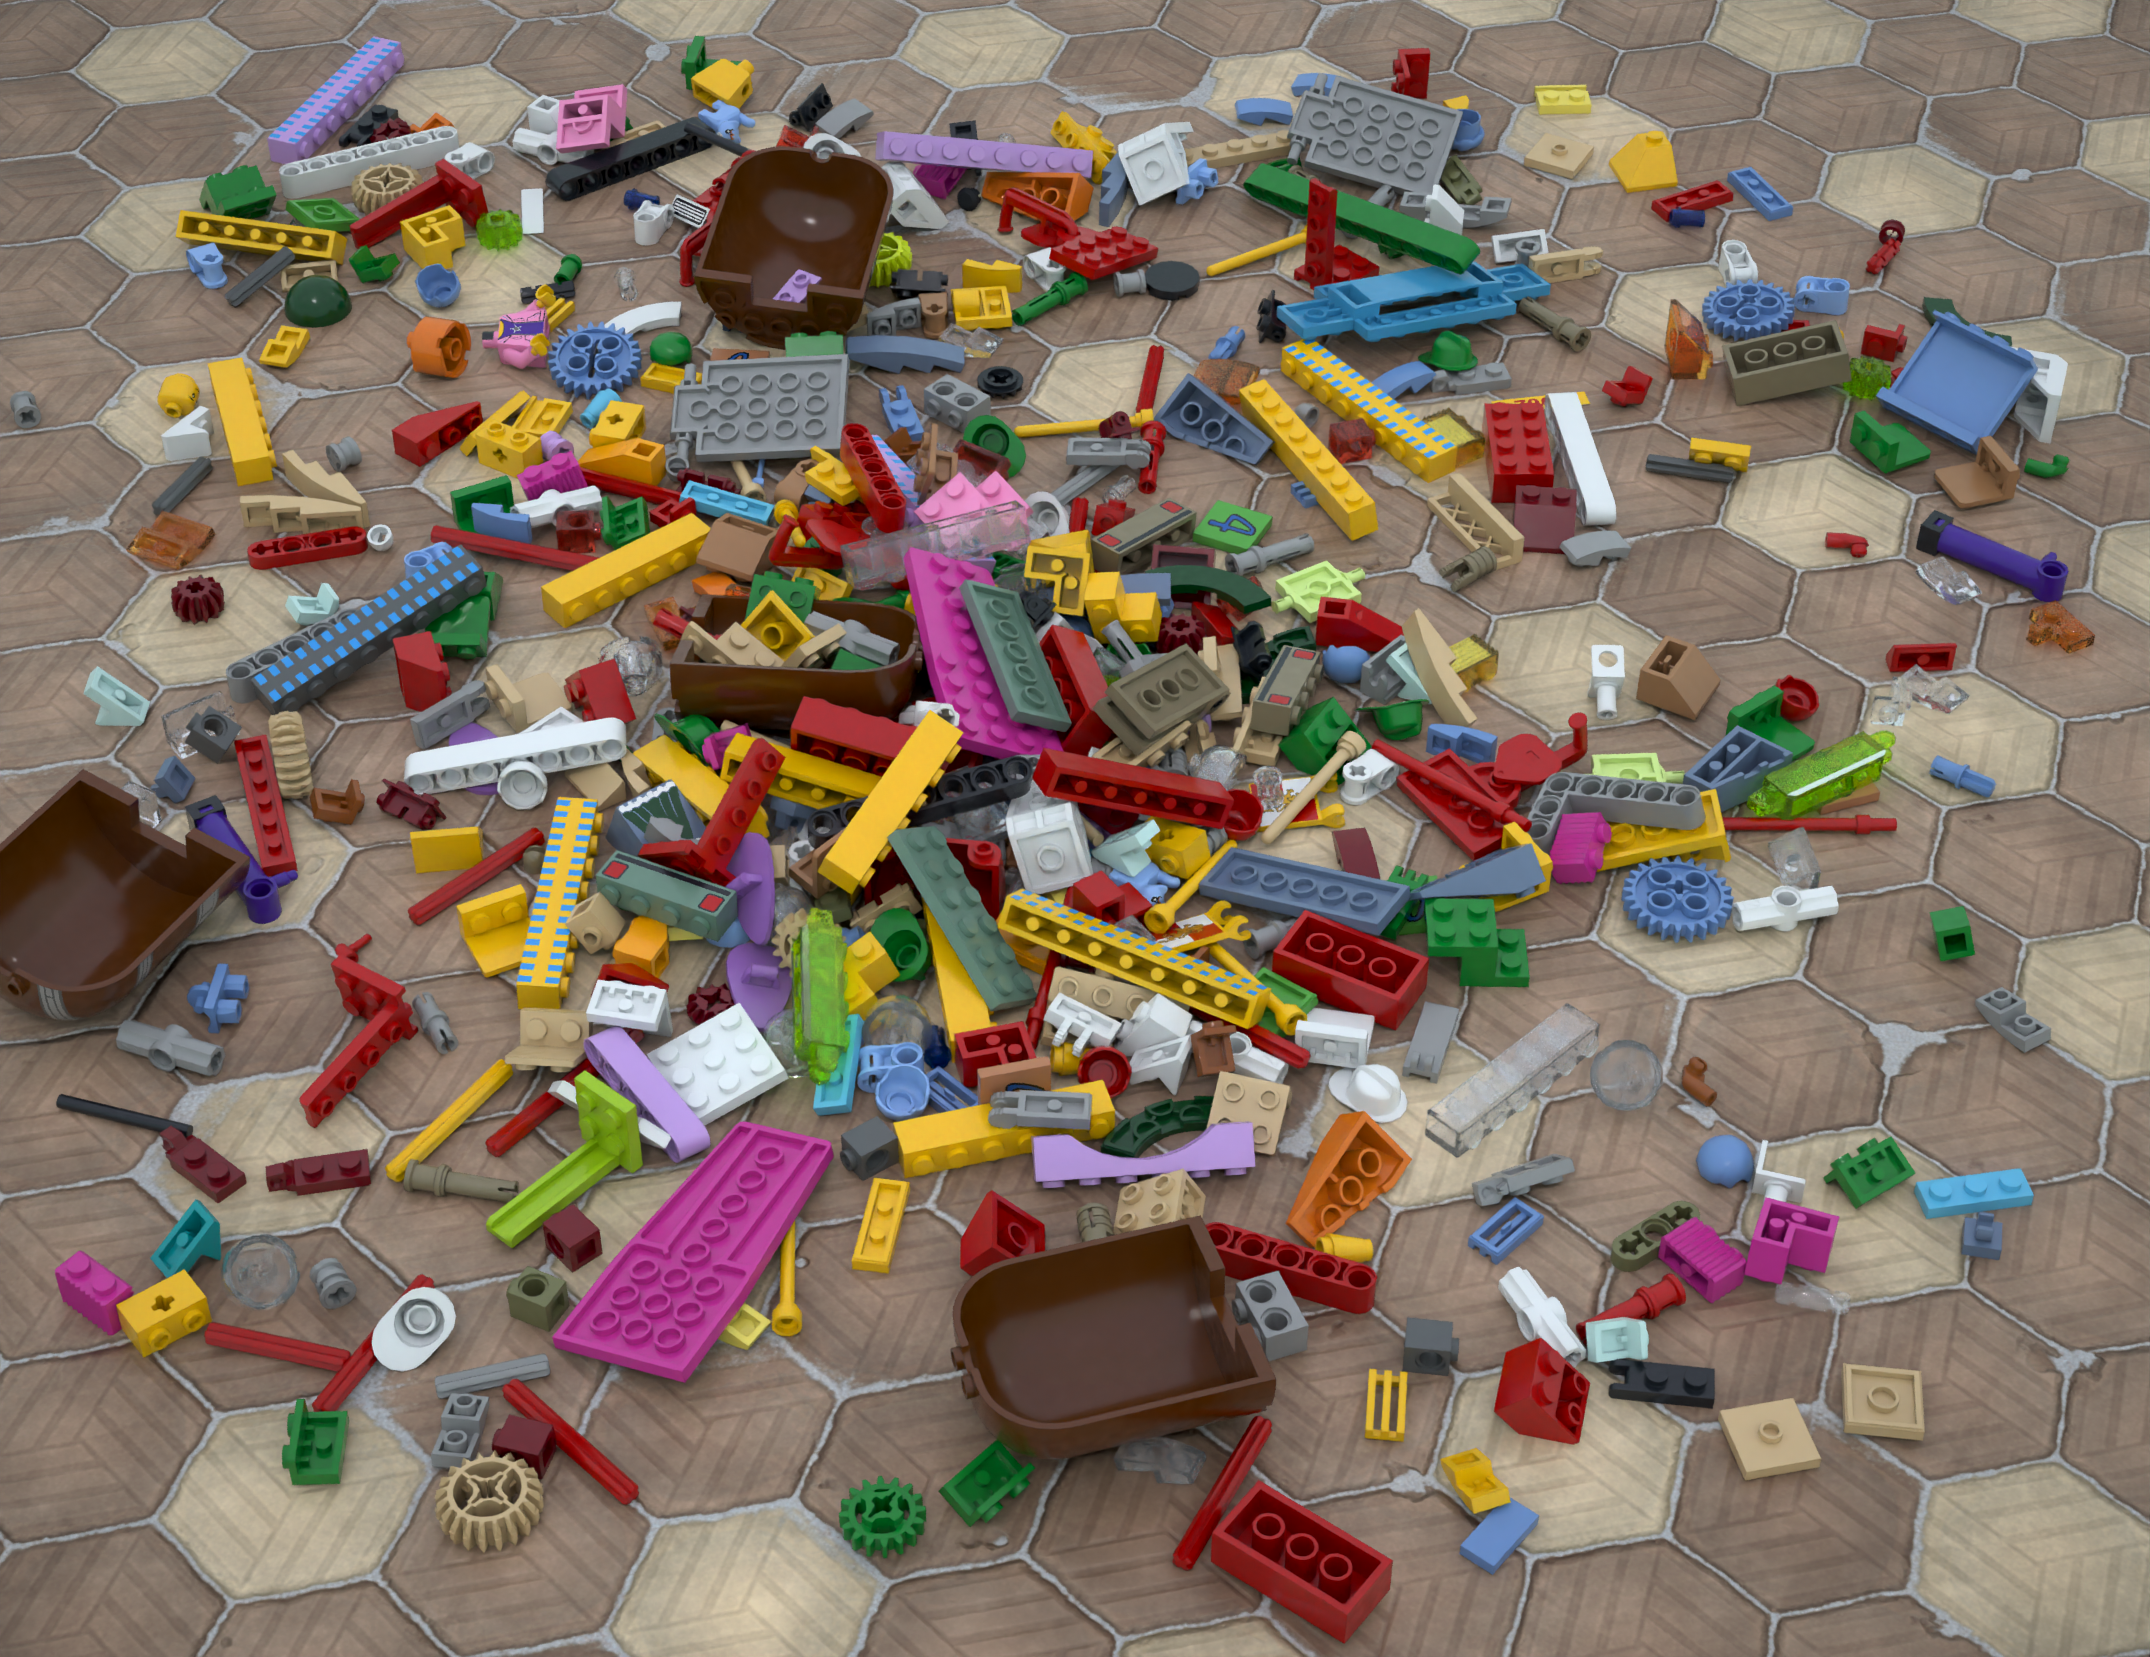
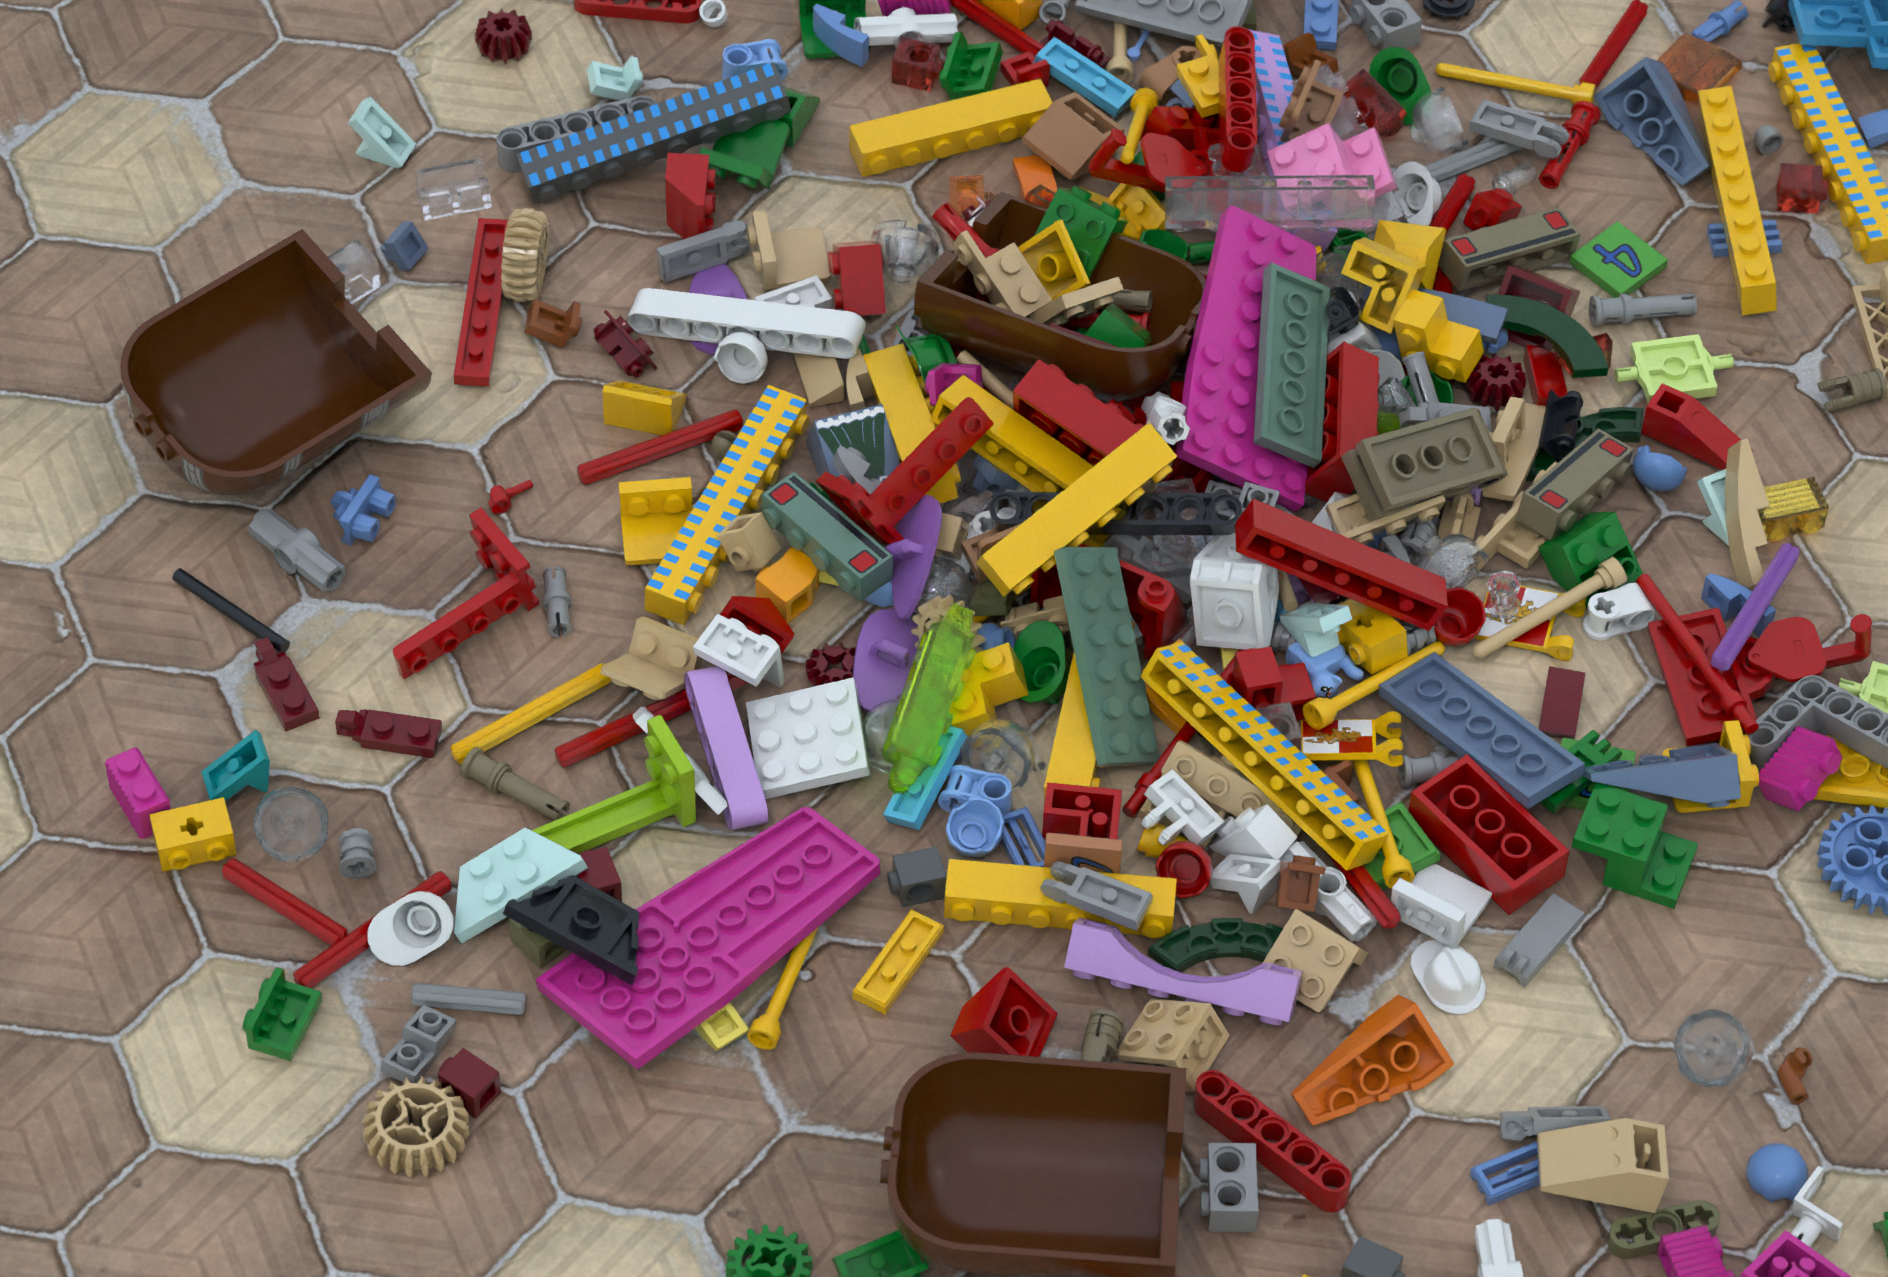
camera: 20 degrees right, 10 degrees up
dark grey brick [185,706,242,764] -> none
dark purple piece [185,795,298,924] -> none
red axle [430,525,599,571] -> none
red axle [502,1379,639,1505] -> none
light grey piece [804,611,900,666] -> none
clear blue pin [923,1025,952,1069] -> none
dark red hinge [1098,411,1140,439] -> none
yellow cone [1315,1233,1373,1263] -> none
green piece [1354,699,1429,740] -> none
light grey hinge [1360,635,1406,705] -> none
clear brick [1425,1003,1600,1158] -> none
none -> light aqua wing [454,828,588,944]
none -> black wing [503,875,639,985]
none -> clear cylinder [1408,86,1469,156]
none -> tan slope [1537,1118,1669,1213]
none -> medium lavender axle [1711,543,1800,671]

